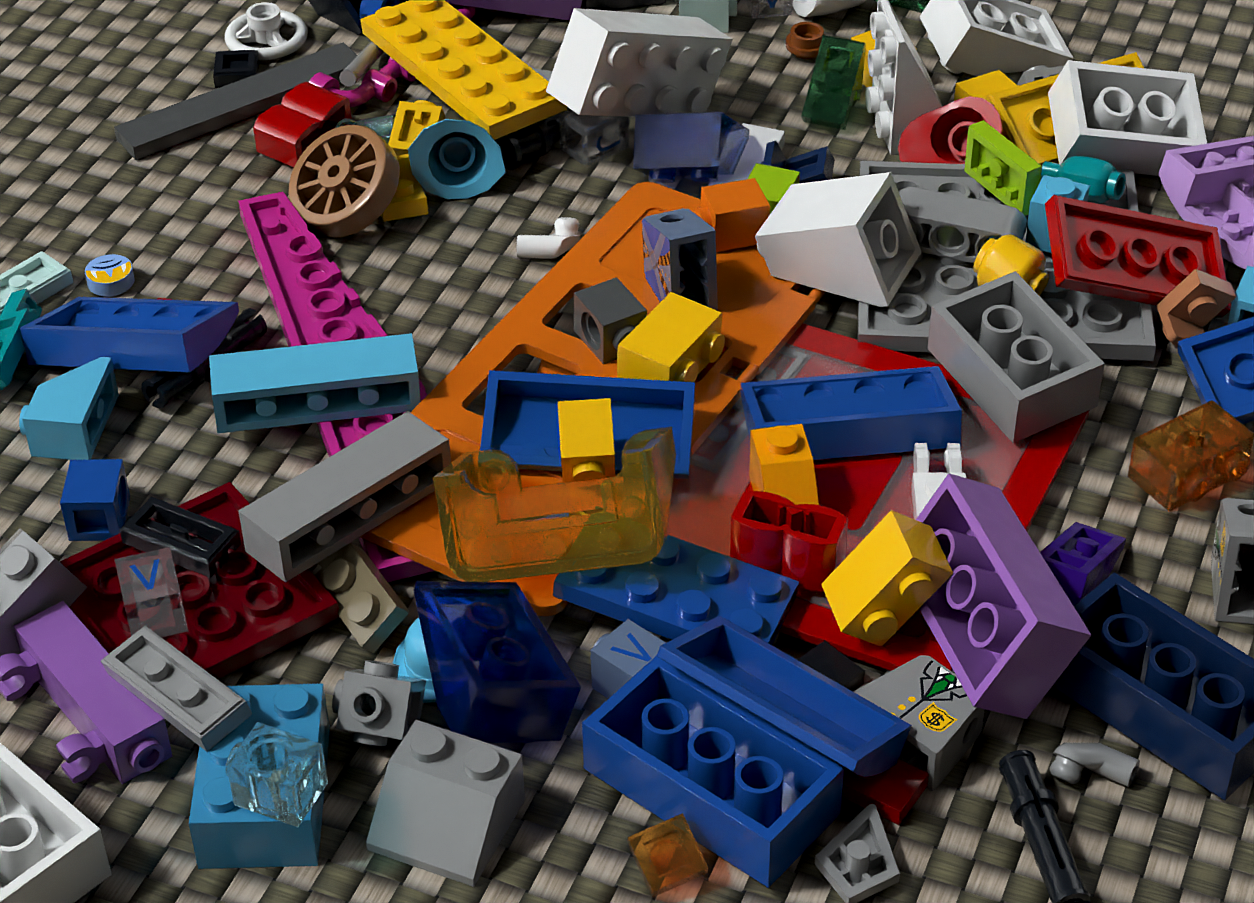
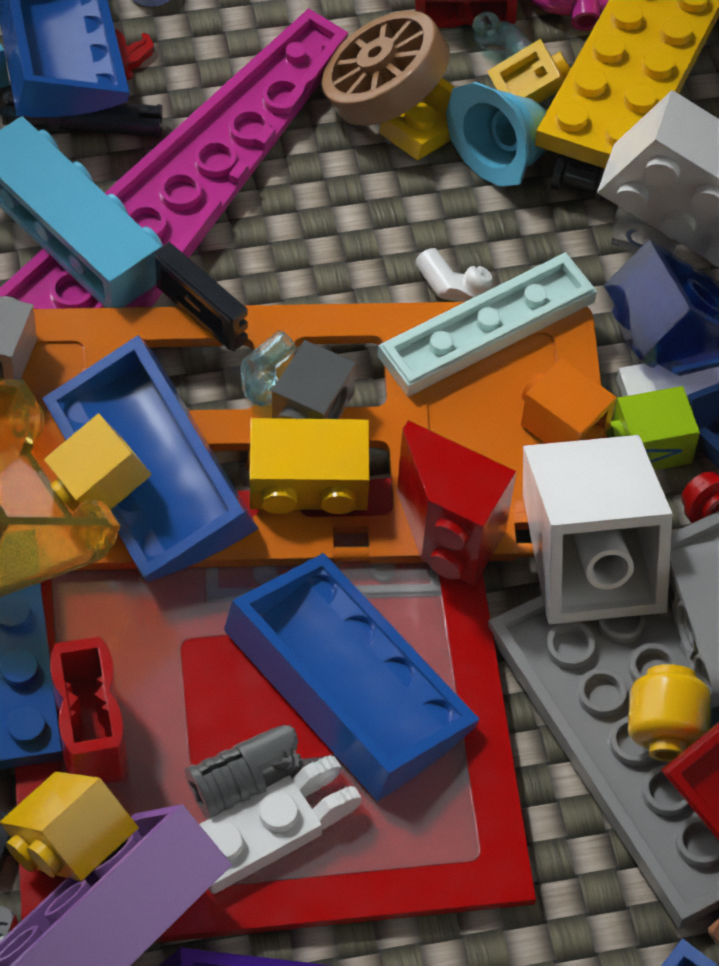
camera: 55 degrees right, 15 degrees up
sand blue torso [642,208,718,311] -> none
light orange slope [749,424,819,505] -> none
light grey brick [928,271,1105,443] -> none
none -> black tile [155,242,248,352]
none -> dark grey hinge [185,724,303,819]
none -> clear light blue arm [240,331,296,406]
none -> light aqua tile [378,252,597,397]
none -> red slope [397,420,516,586]

